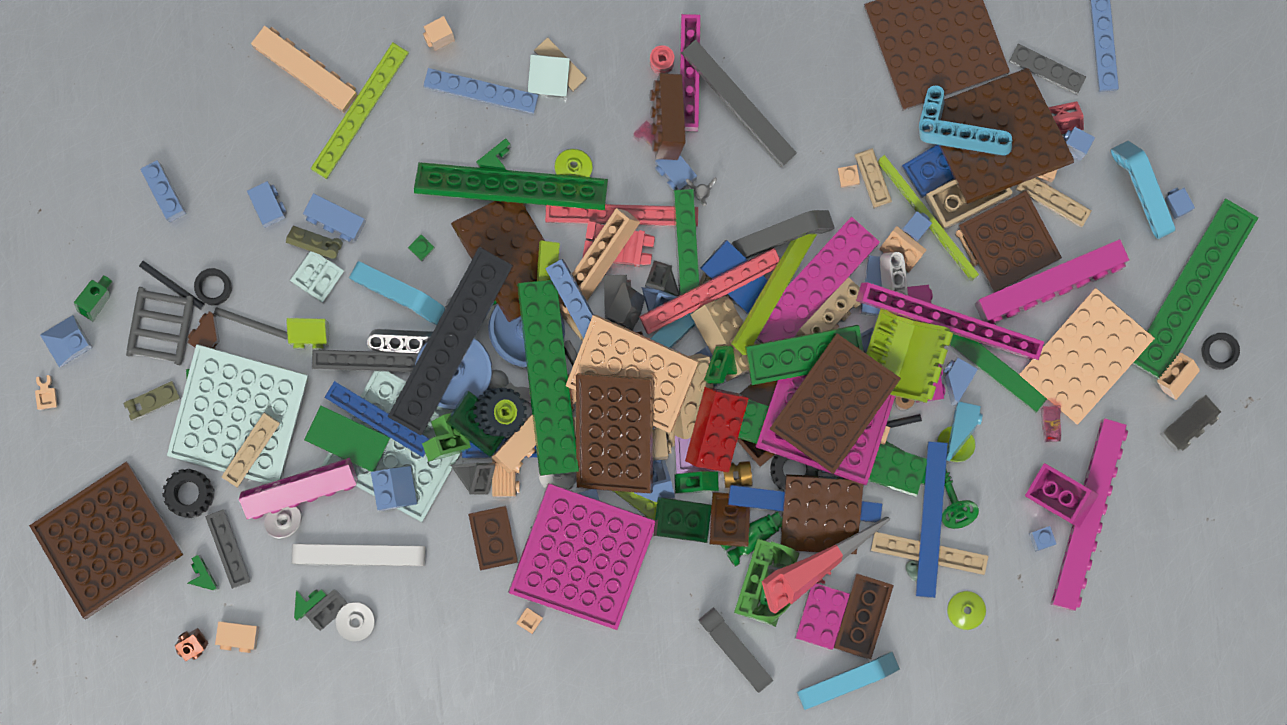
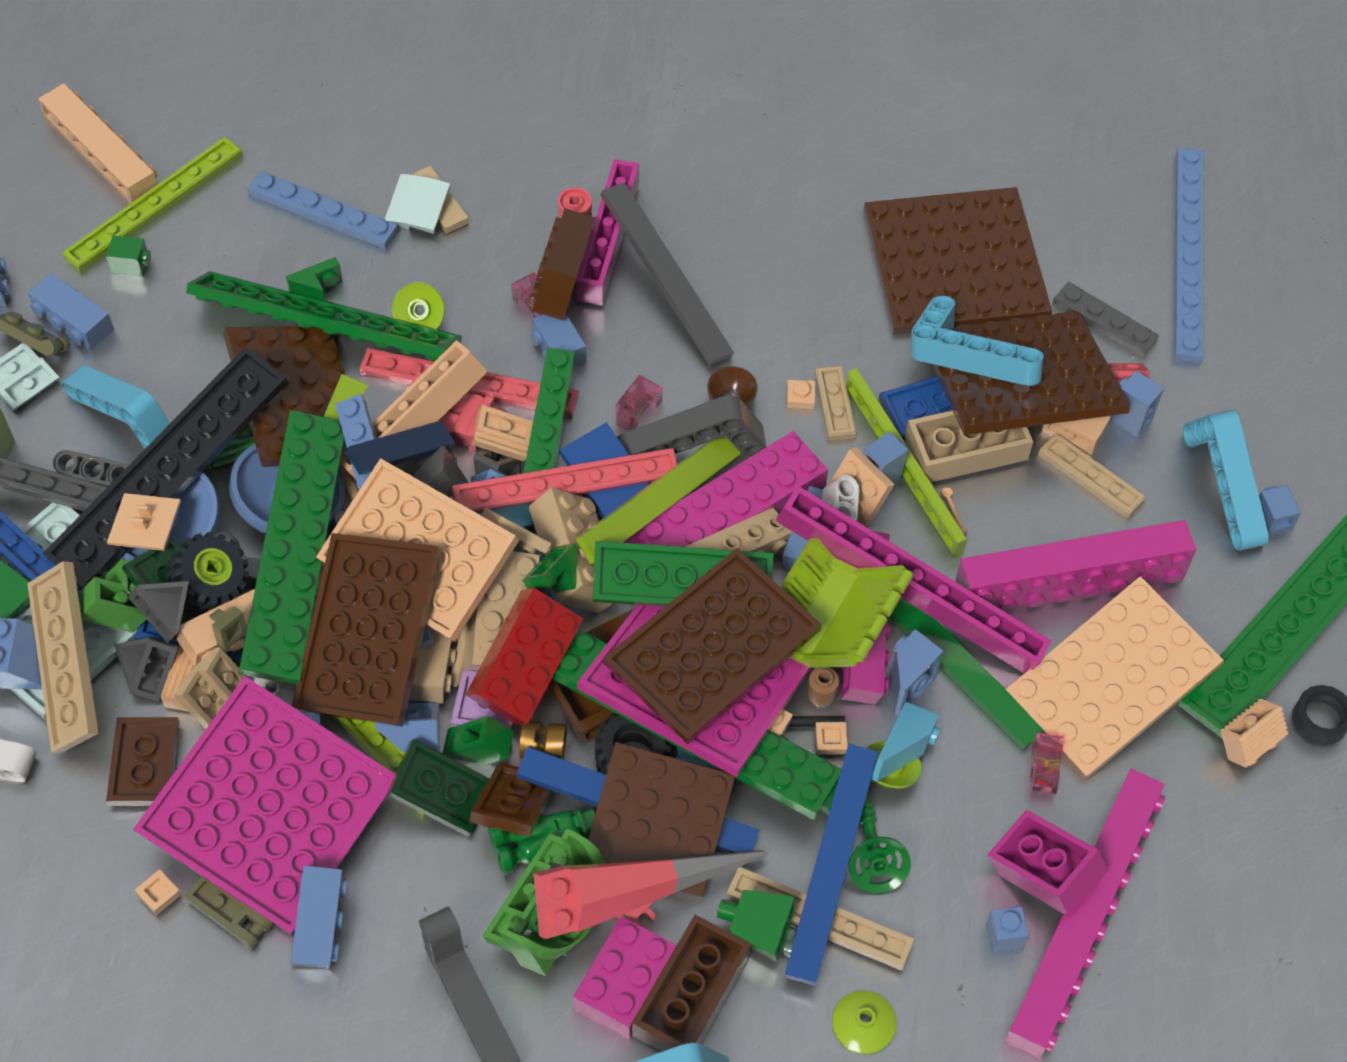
camera: 10 degrees right, 25 degrees down
green plate [408,235,435,261] -> none
light nougat brick [423,16,455,51] -> none
light grey plant [686,177,717,206] -> none
reddish brown plate [958,191,1062,293] -> none
clear smoke brick [1160,395,1221,451] -> none
none -> tan plate [27,561,99,753]
none -> green brick [106,235,151,276]
none -> light nougat piece [107,493,181,551]
none -> dark grey slope [128,581,189,643]
none -> tan slope [173,647,245,730]
none -> olive plate [184,876,273,950]
none -> olive tile [209,607,247,650]
none -> medium blue brick [290,866,347,969]
none -> dark blue tile [345,421,455,475]
none -> light nougat plate [471,405,533,461]
none -> tan plate [481,508,551,554]
none -> clear pink leg [615,374,662,430]
none -> reddish brown piece [707,366,757,407]
none -> green torso [717,890,797,962]
none -> light nougat plate [815,722,848,755]

